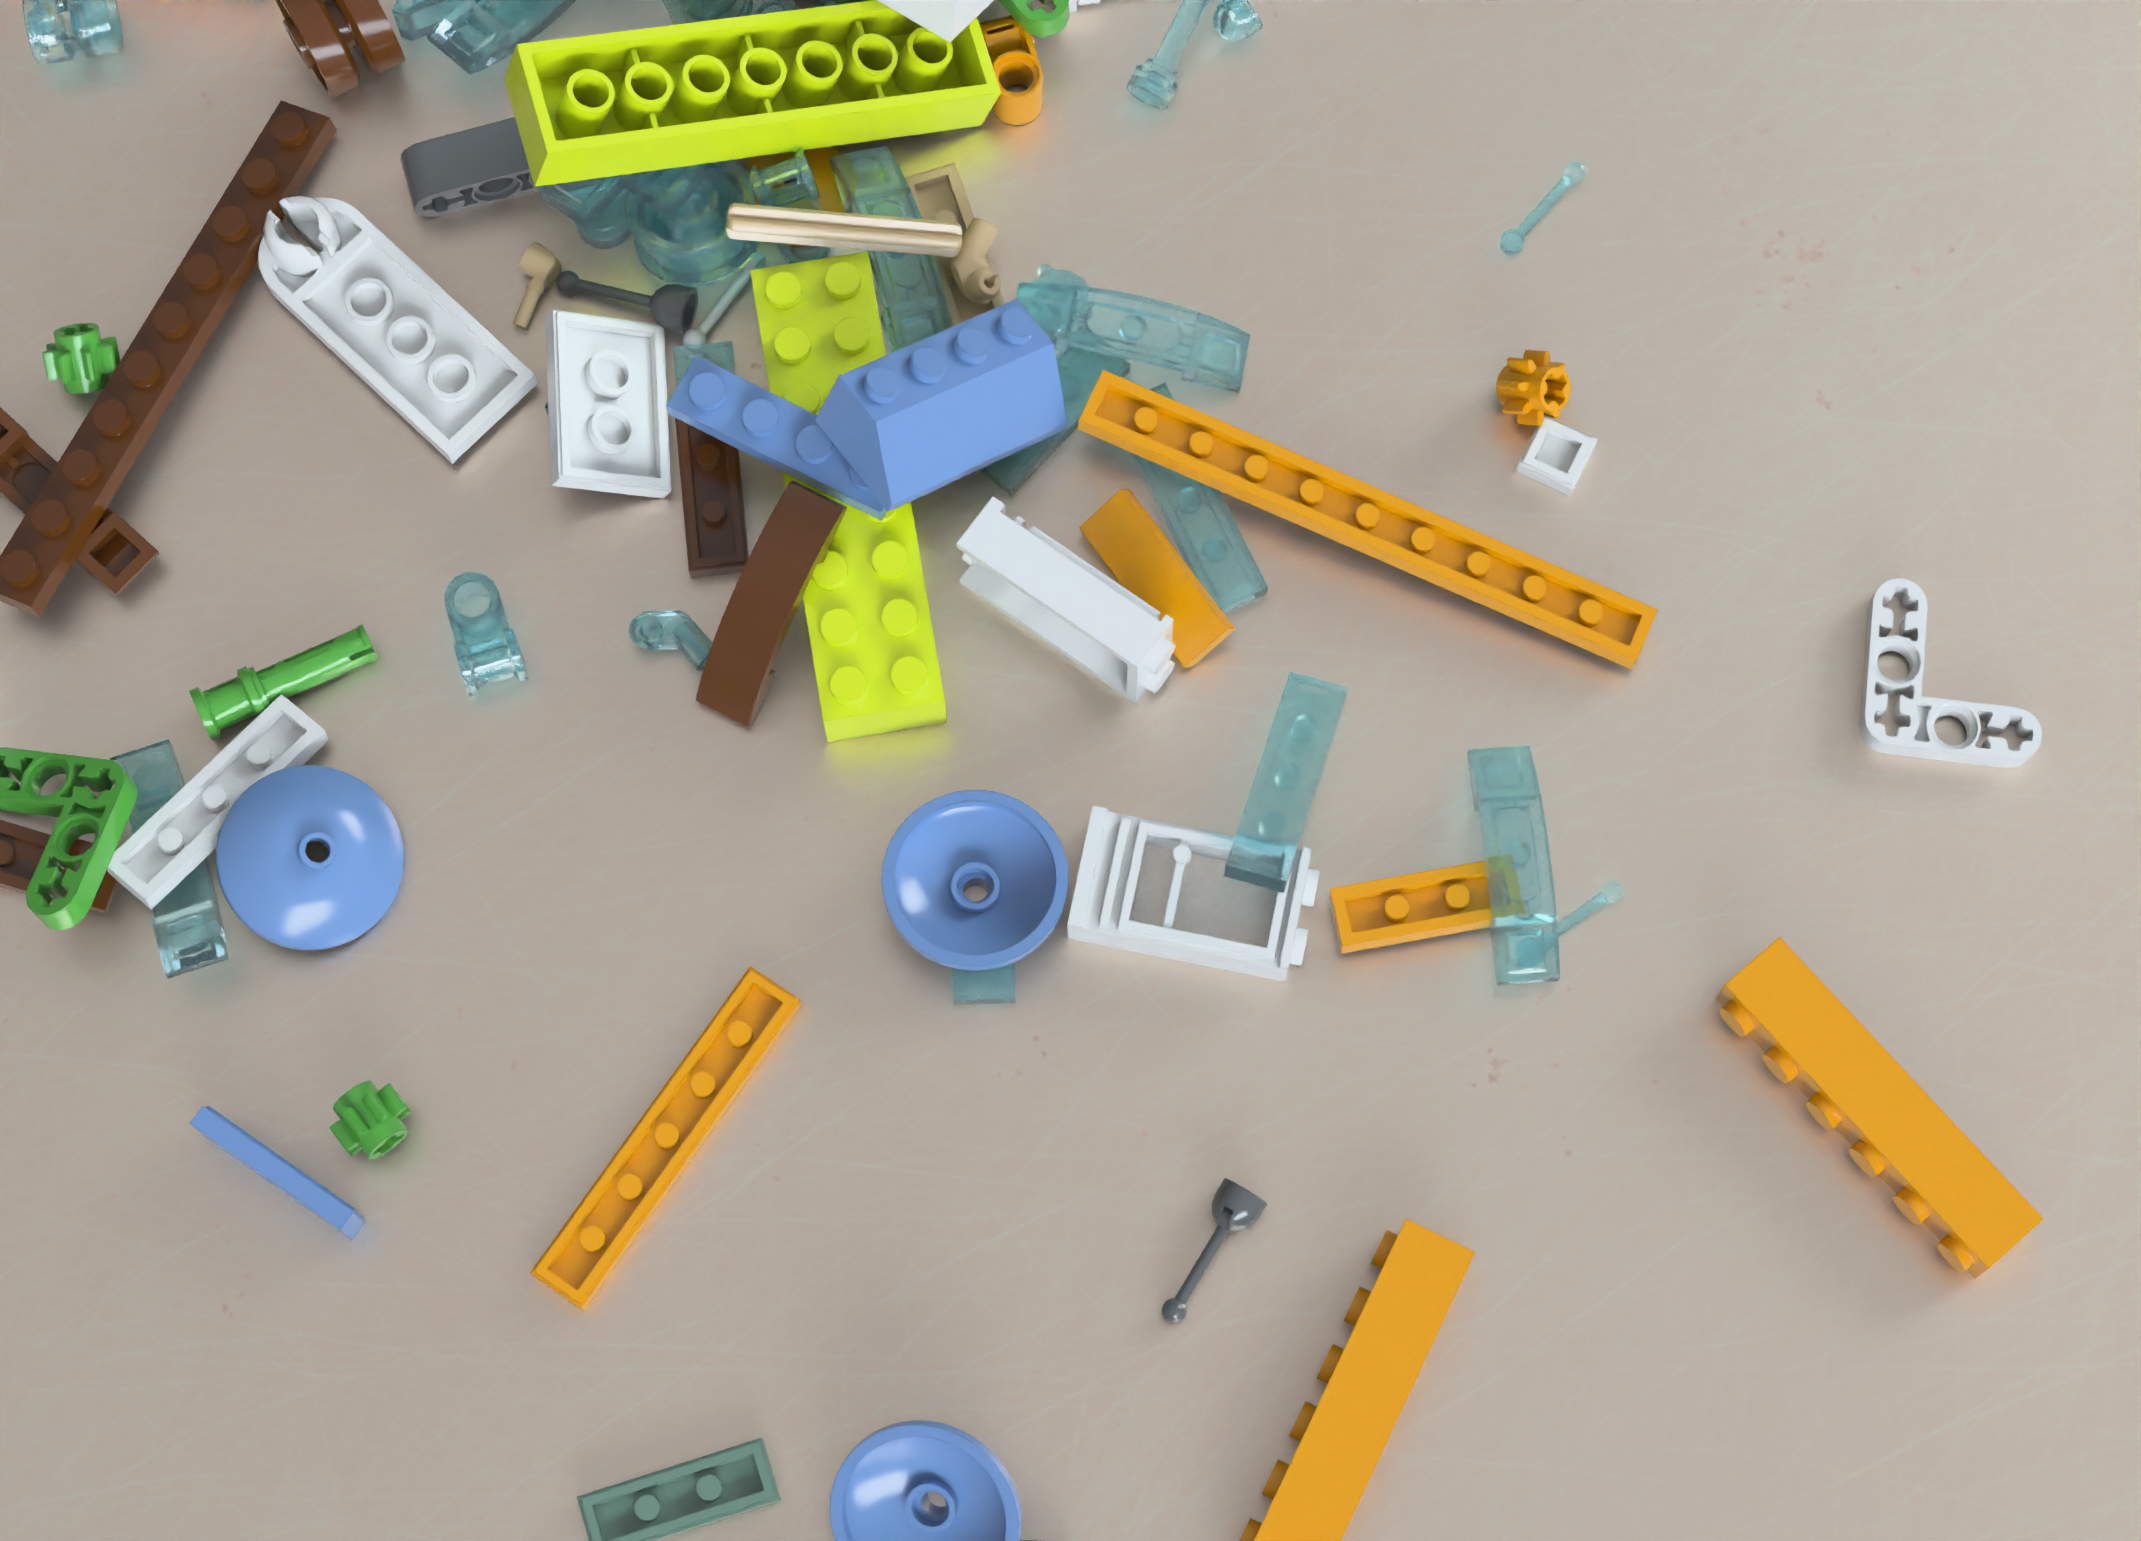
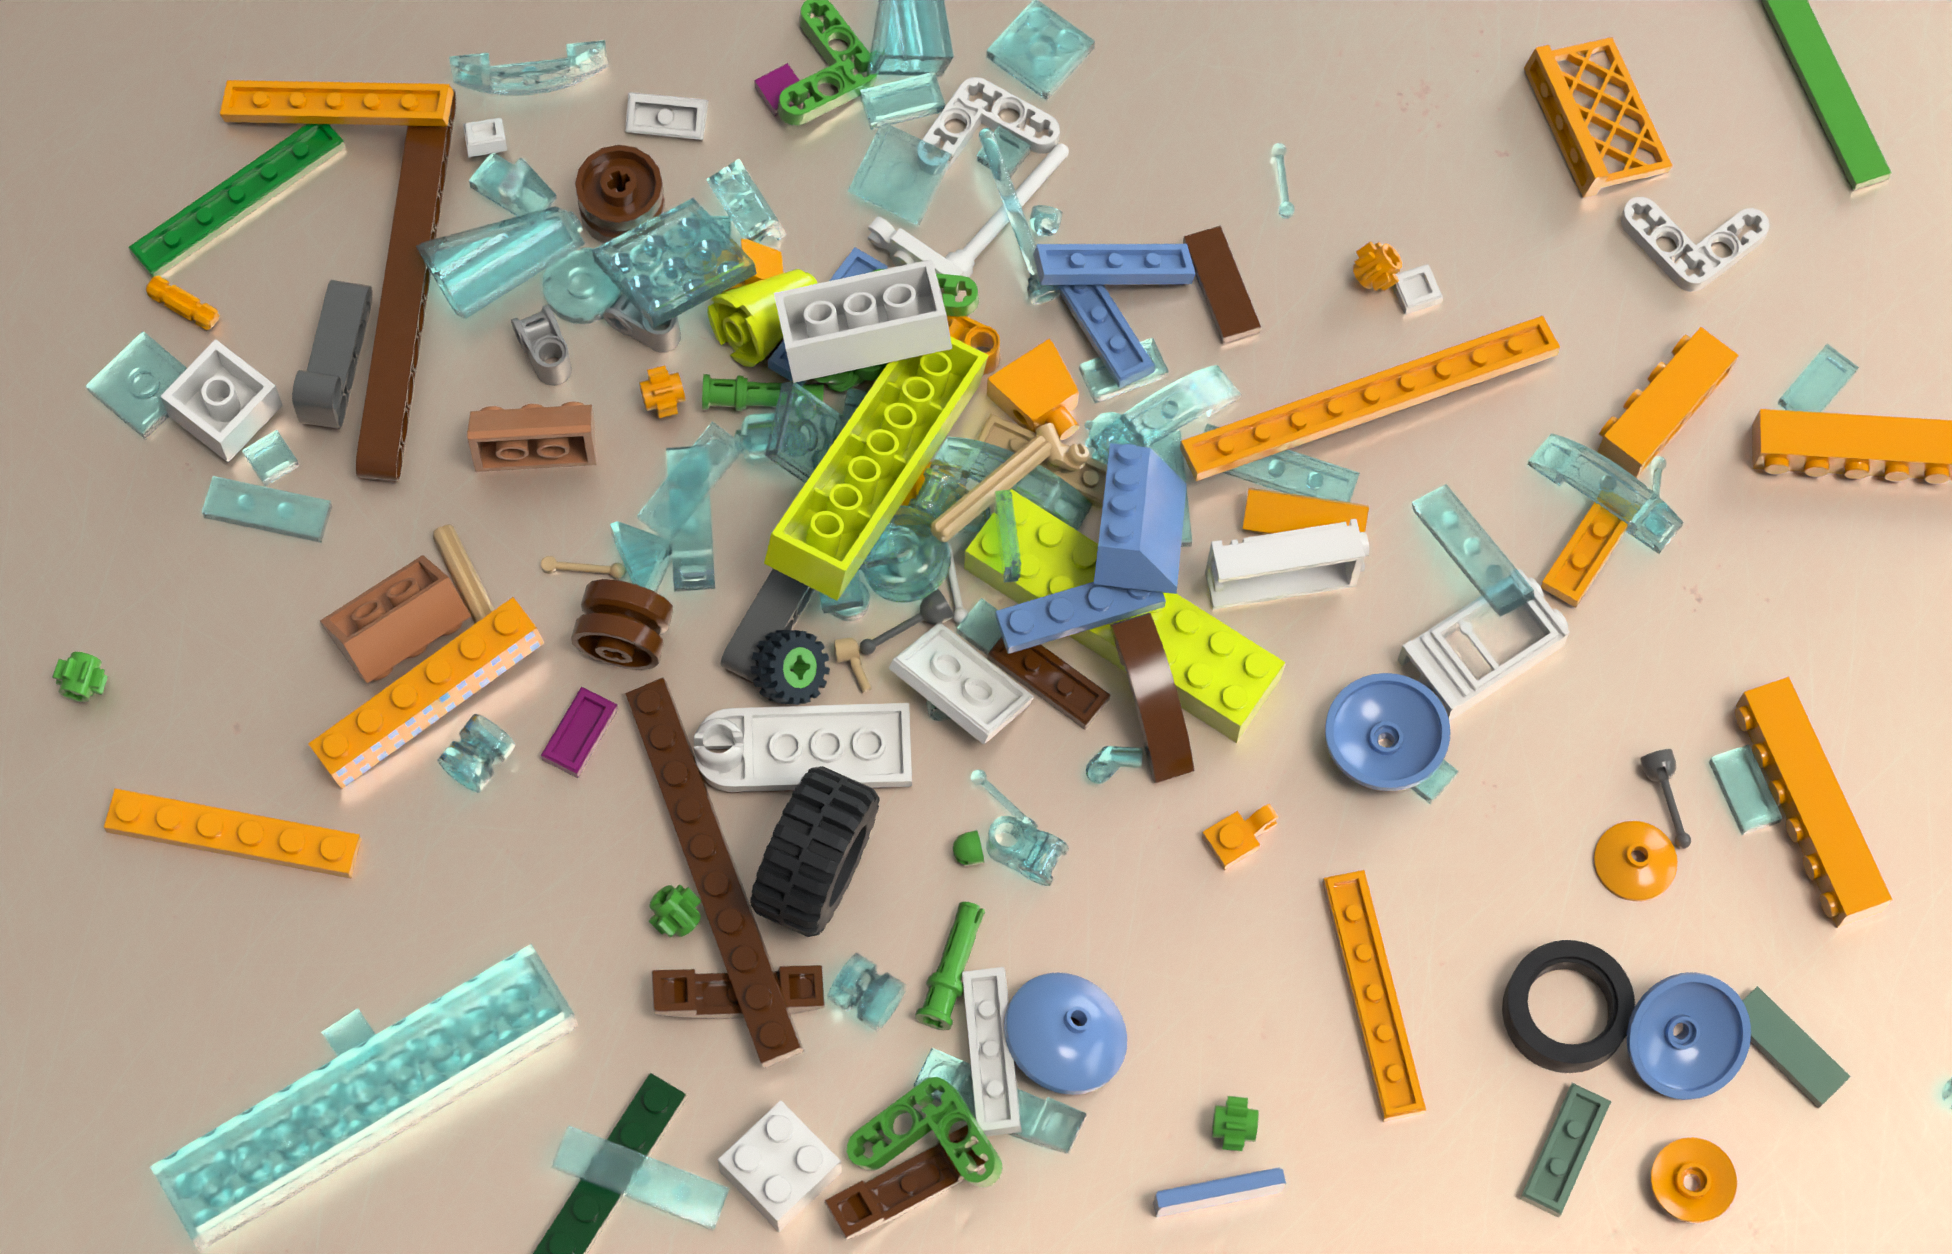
camera: 50 degrees left, 5 degrees down
none -> magenta tile [541,686,618,778]
none -> black tyre [750,766,880,937]
none -> black wheel [751,630,830,705]
none -> clear light blue wheel [827,953,907,1031]
none -> bright green hinge [953,830,985,865]
none -> clear light blue hinge [971,769,1038,833]
none -> light orange torso [987,338,1079,440]
none -> clear light blue tile [994,490,1021,583]
none -> medium blue plate [1033,244,1195,285]
none -> medium blue tile [1054,285,1155,389]
none -> clear light blue tile [1079,338,1169,404]
none -> reddish brown tile [1183,226,1261,344]
none -> light orange plate [1202,803,1278,870]
none -> black tyre [1502,940,1635,1073]
none -> light orange fence [1523,37,1673,198]
none -> light orange dish [1594,821,1678,902]
none -> light orange brick [1597,327,1739,481]
none -> clear light blue tile [1709,745,1783,836]
none -> clear light blue tile [1777,344,1859,412]

